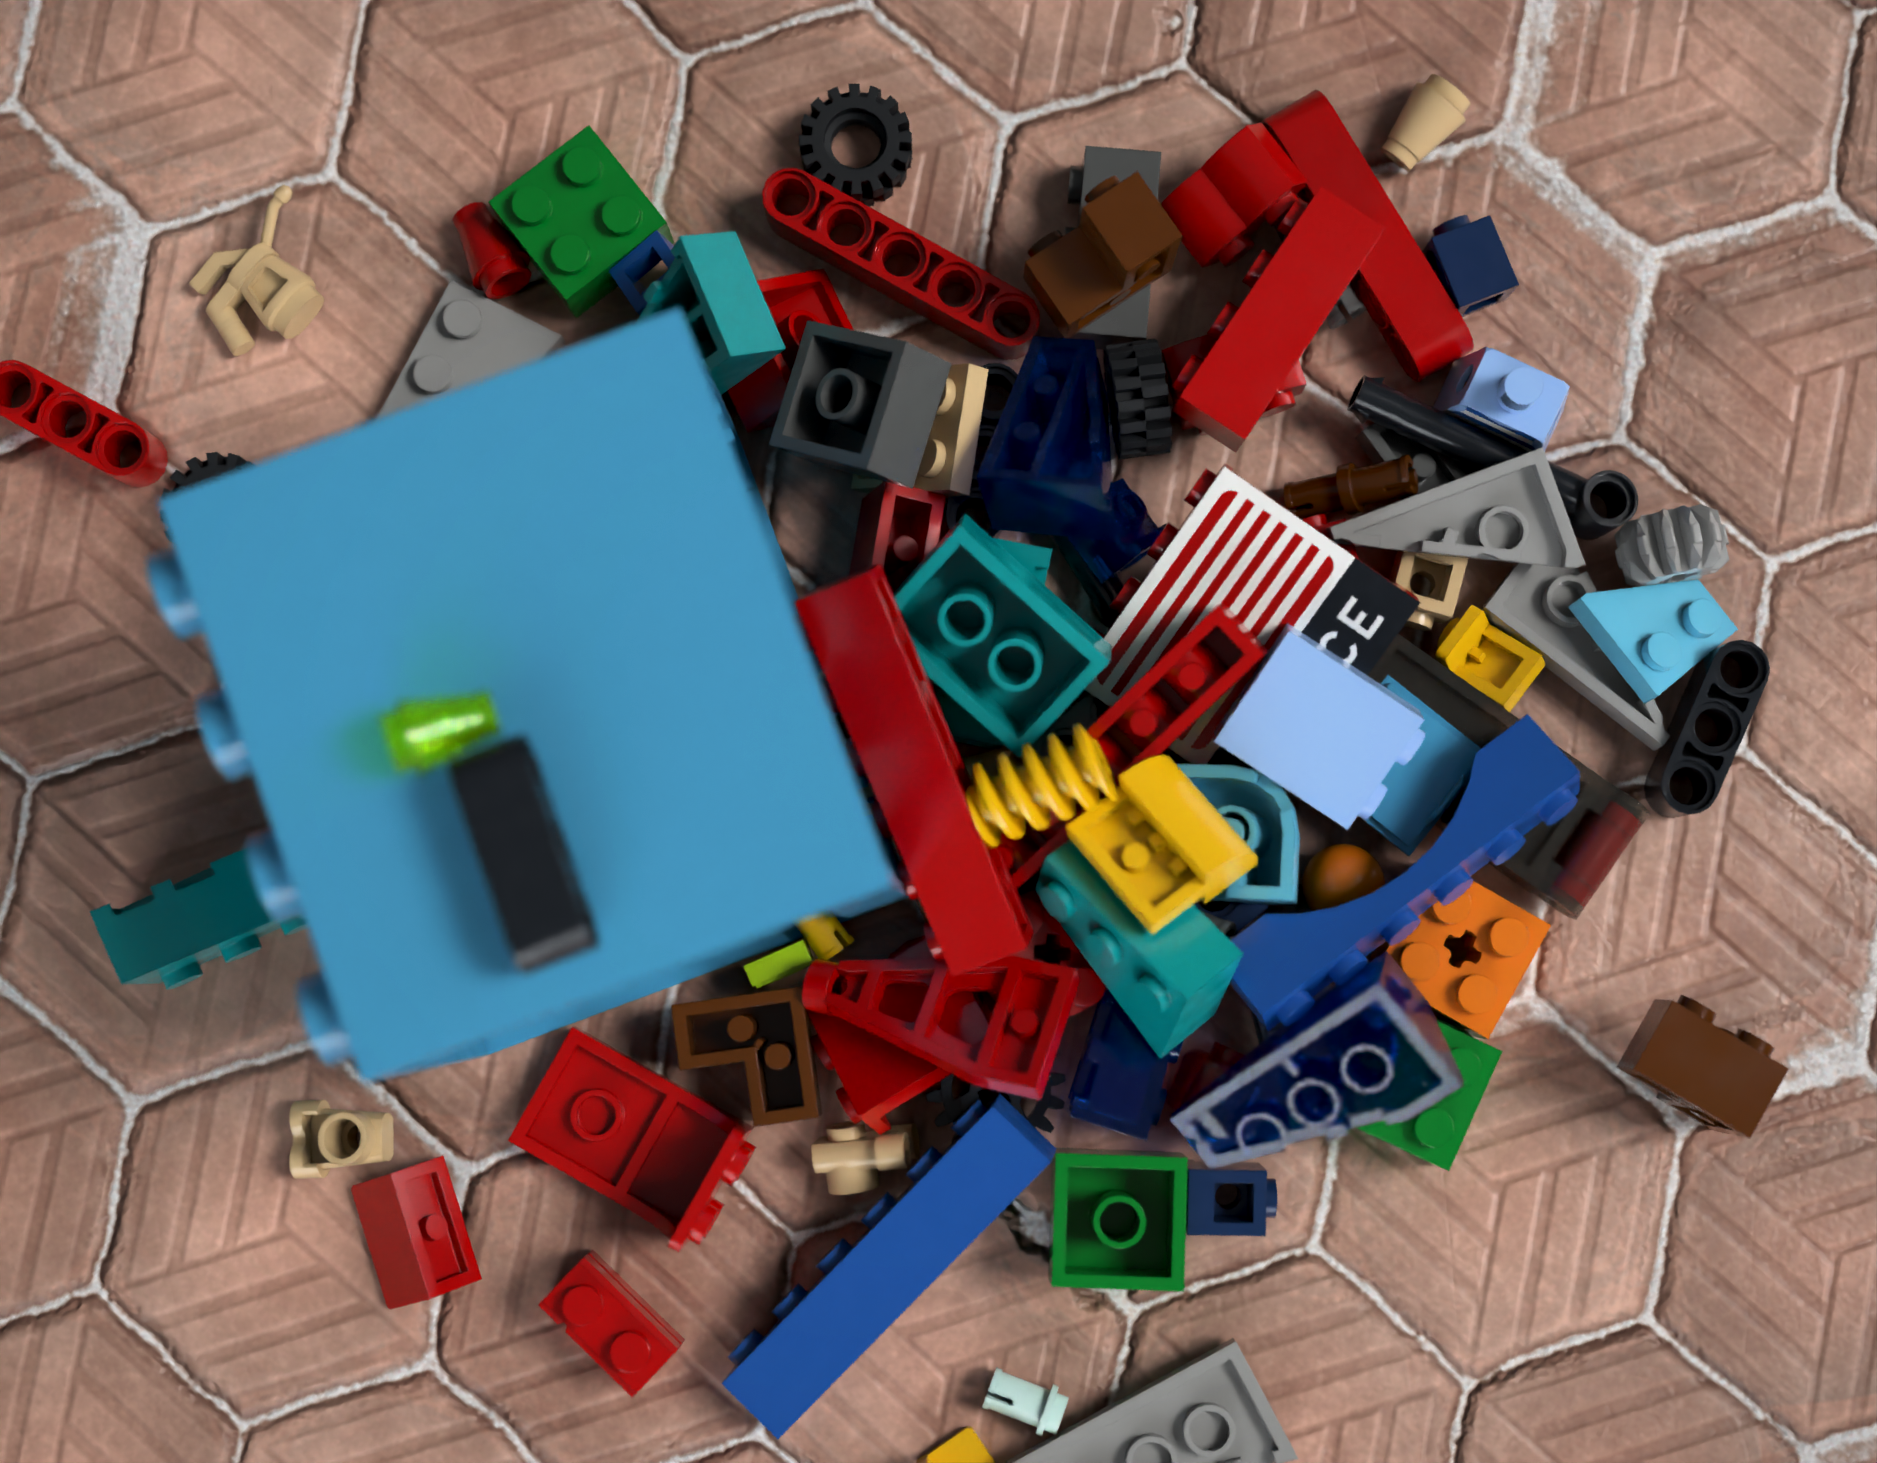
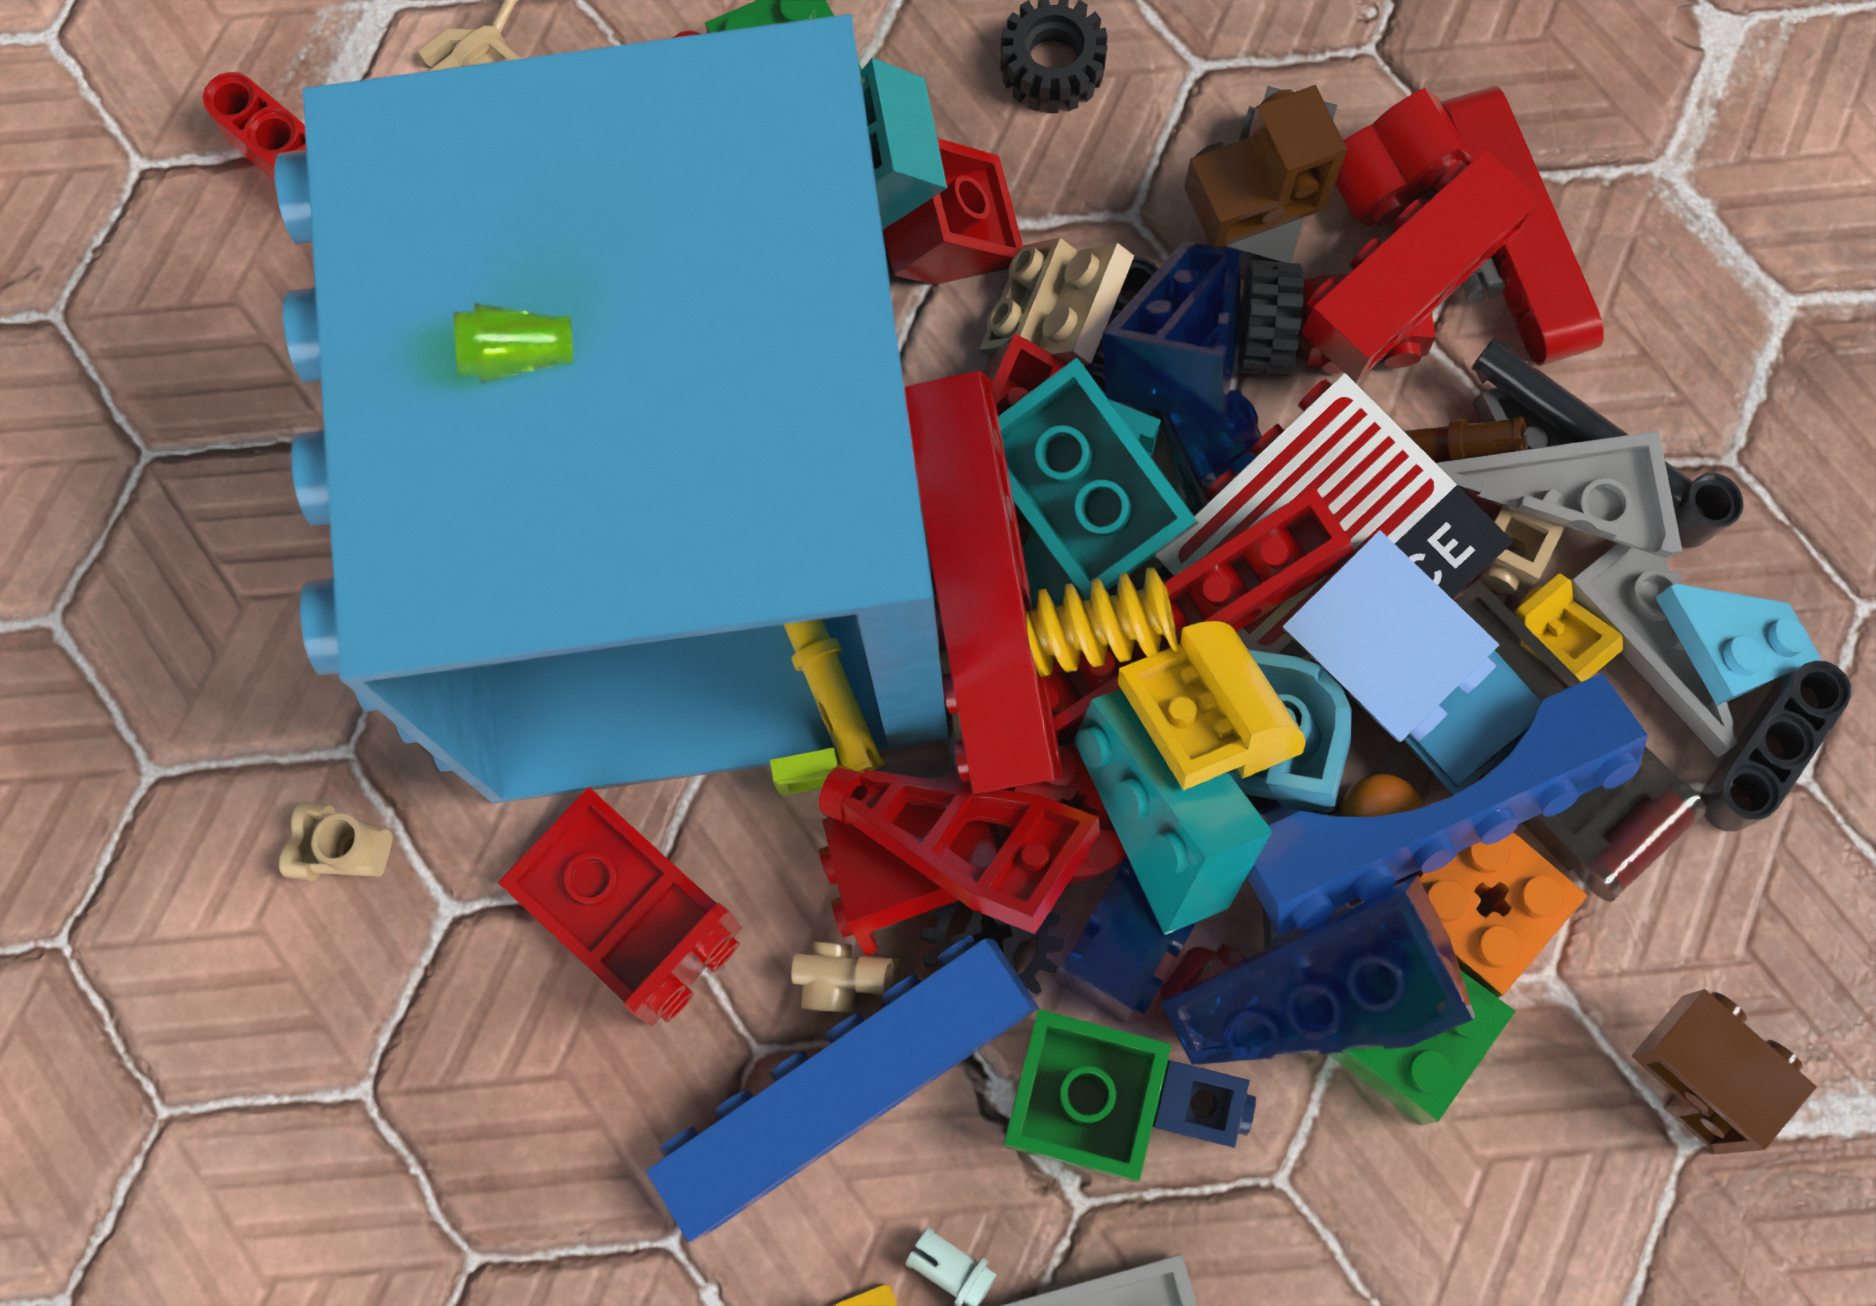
camera: 15 degrees right, 10 degrees down
teal wedge [90,848,308,990] -> none
red panel [351,1156,482,1309] -> none
black beam [447,732,600,975] -> none
red brick [538,1250,685,1398] -> none
reddish brown brick [671,986,822,1127] -> none
red beam [762,168,1040,360] -> none
dark grey brick [769,320,951,489] -> none
tan cone [1380,74,1471,172] -> none
dark blue brick [1422,215,1519,317] -> none
light blue torso [1433,347,1570,452] -> none
light grey gear [1615,504,1729,587] -> none

